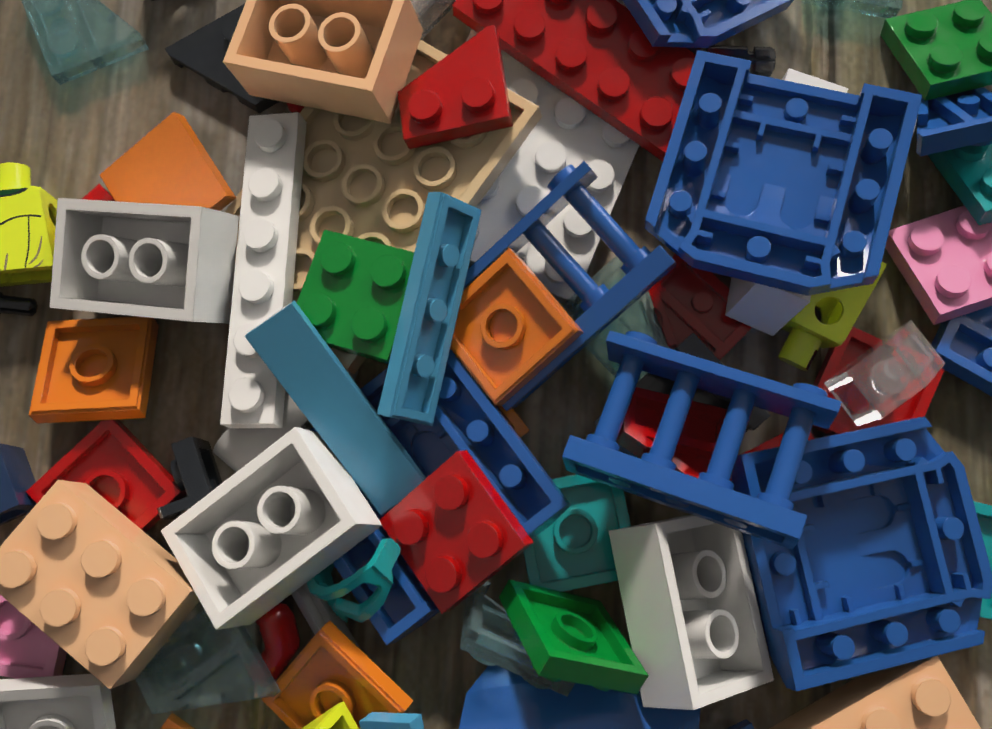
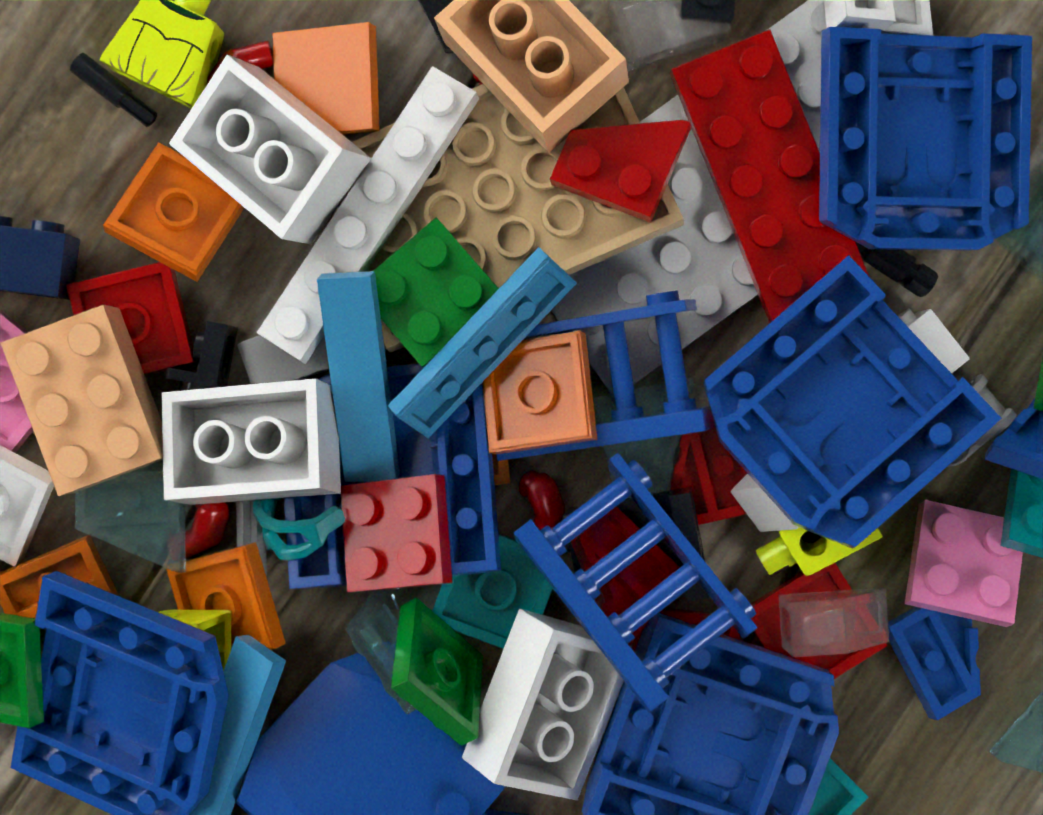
camera: 35 degrees right, 10 degrees up
none -> red arm [519,471,565,530]

